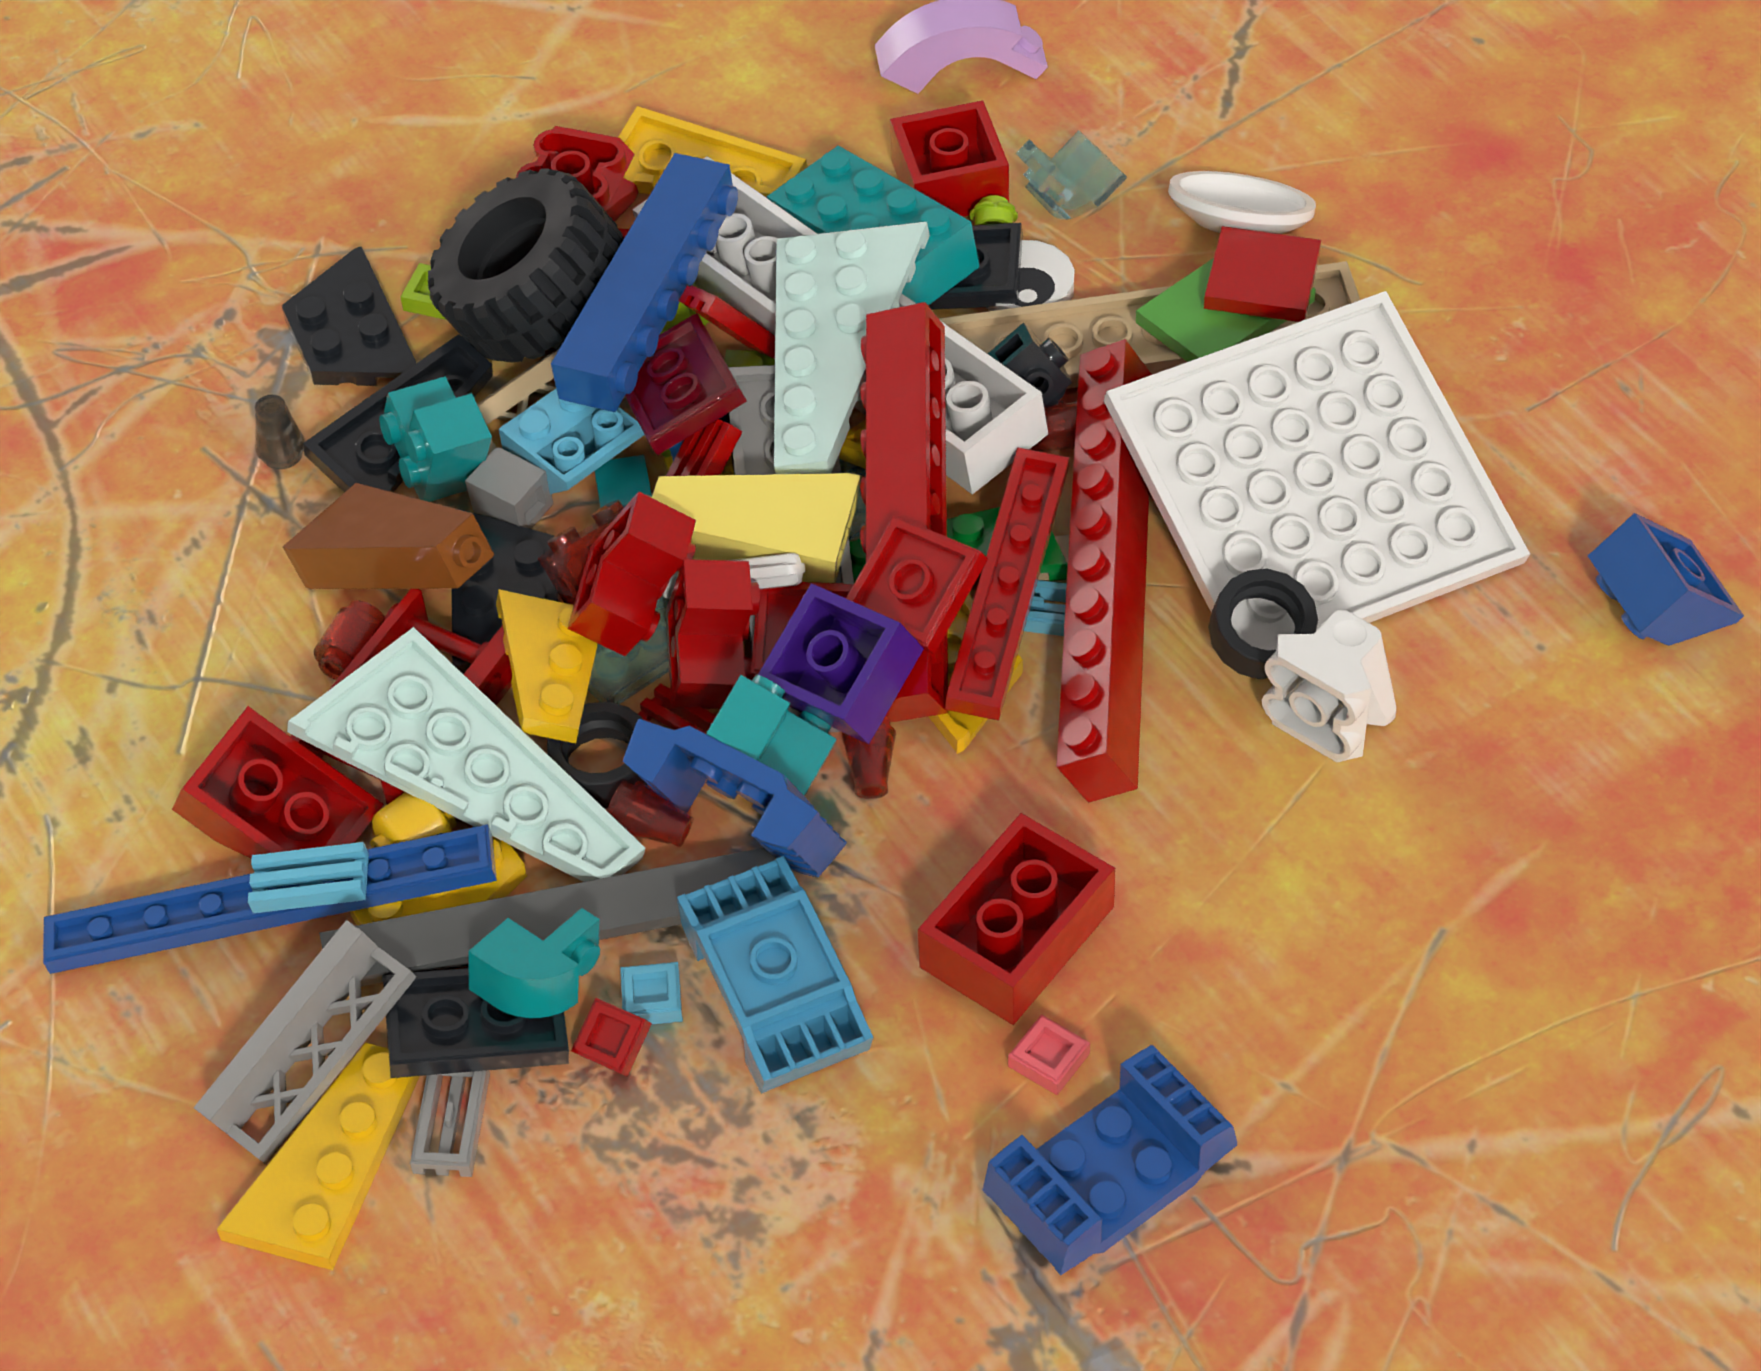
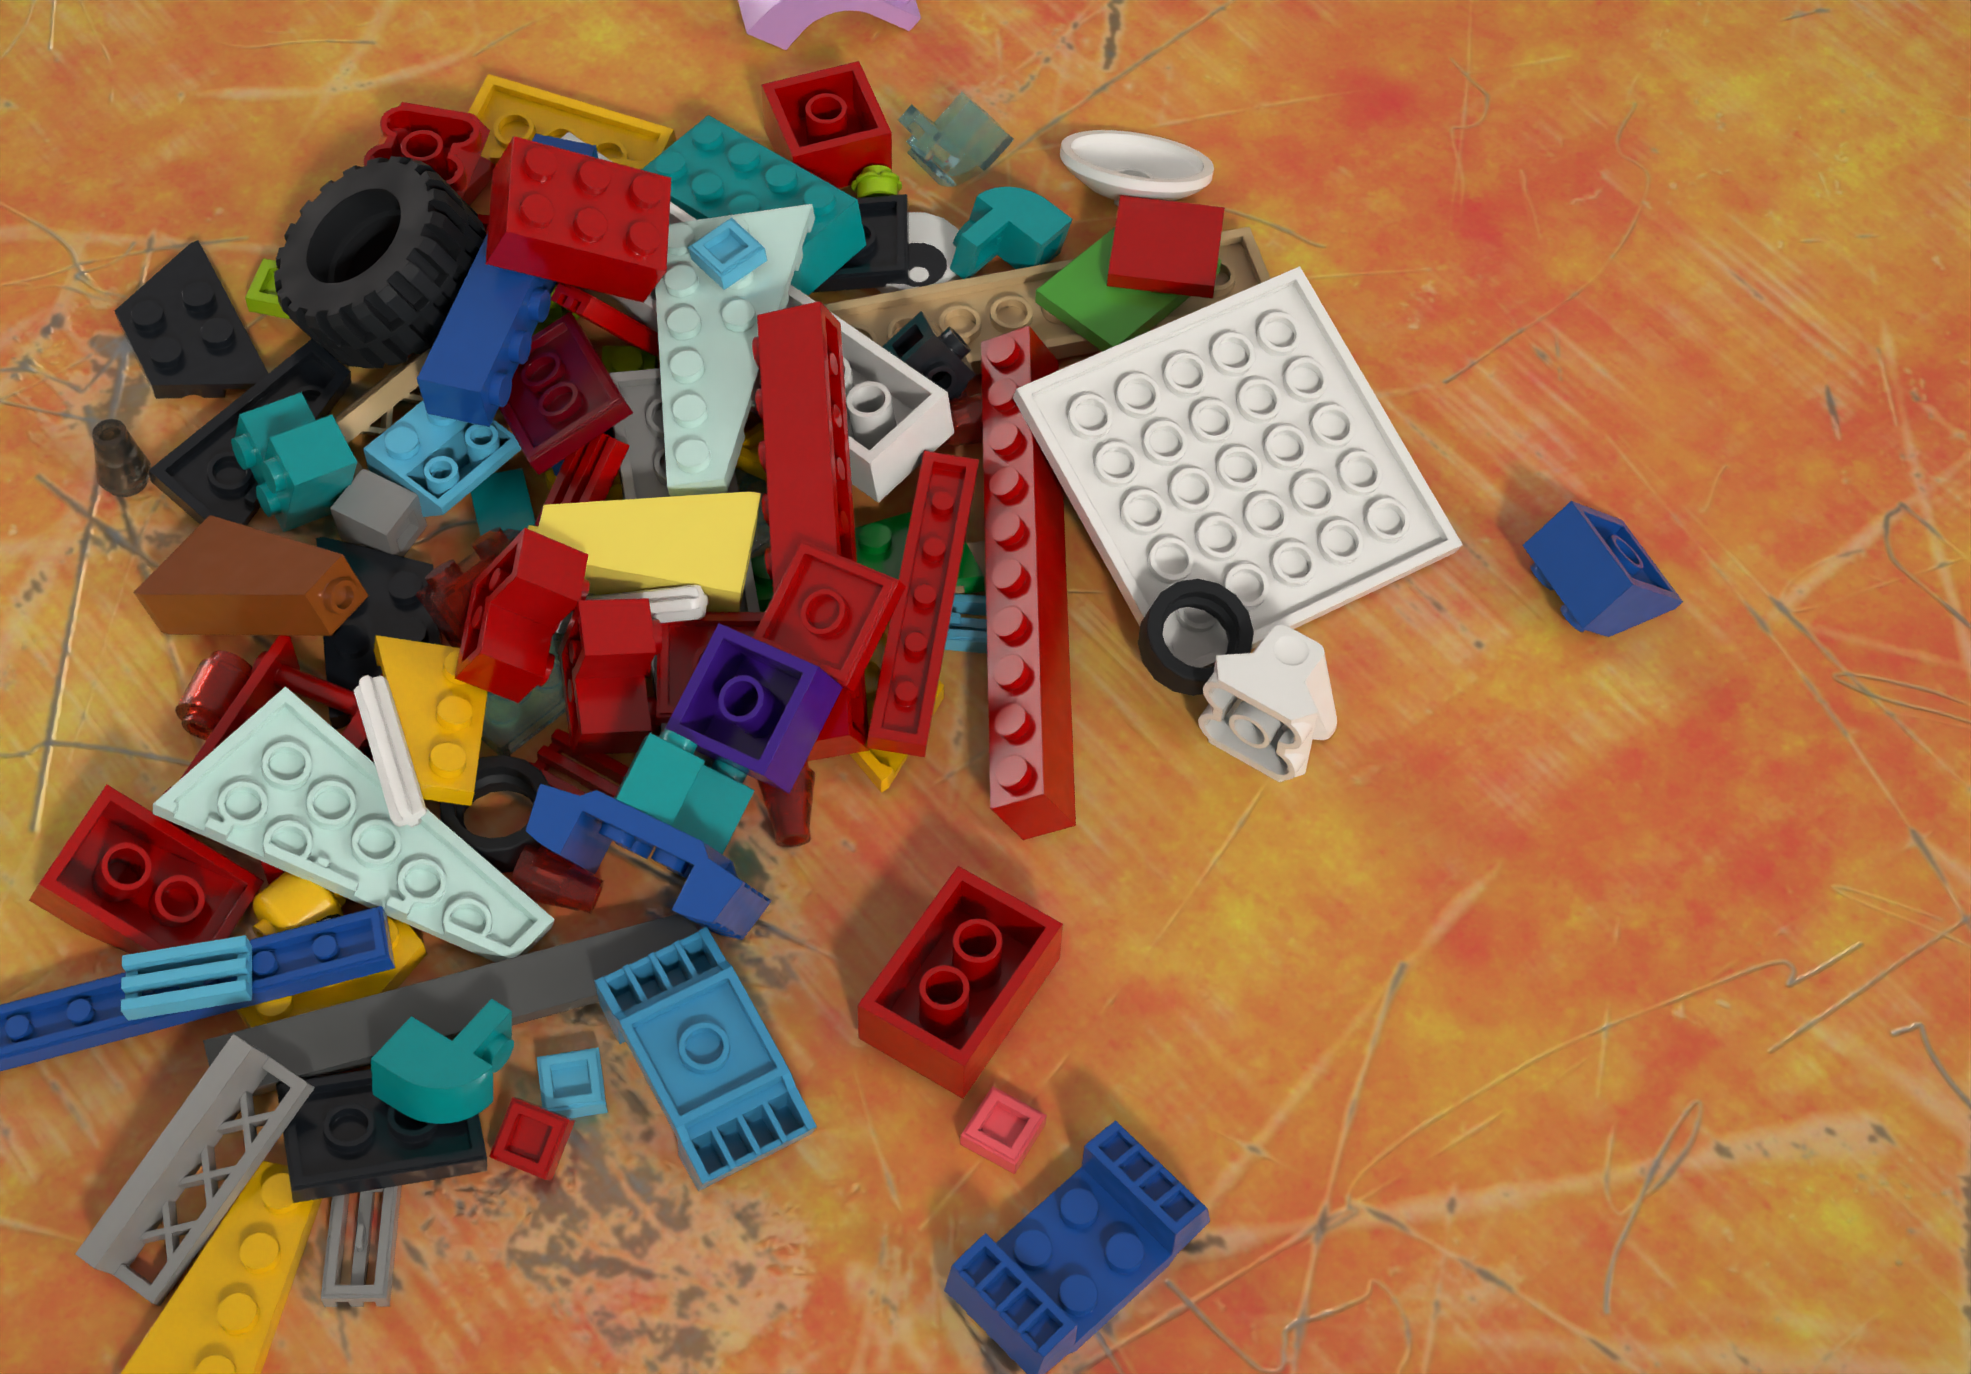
camera: 10 degrees left, 5 degrees up
none -> white axle [354,675,427,827]
none -> red brick [485,136,671,303]
none -> medium azure tile [688,218,768,290]
none -> teal brick [950,187,1073,279]

